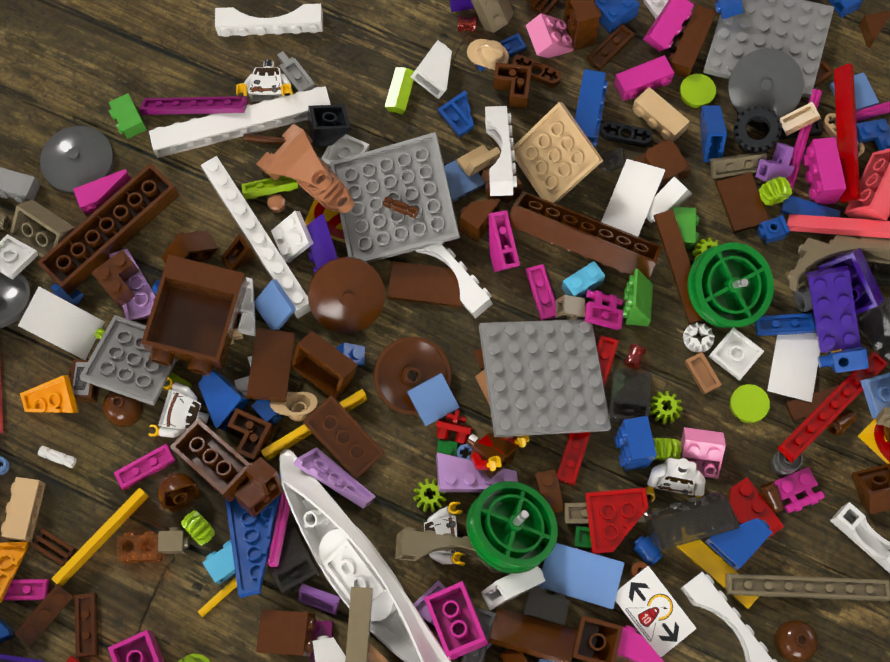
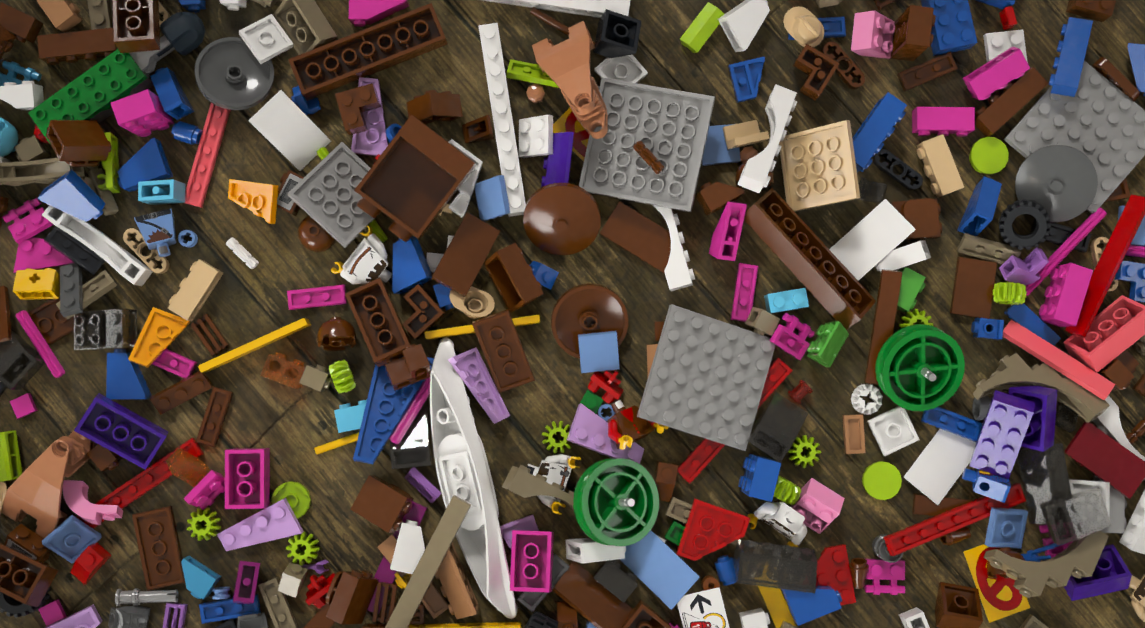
camera: 15 degrees right, 15 degrees up
tan tile [780,101,821,136] -> none

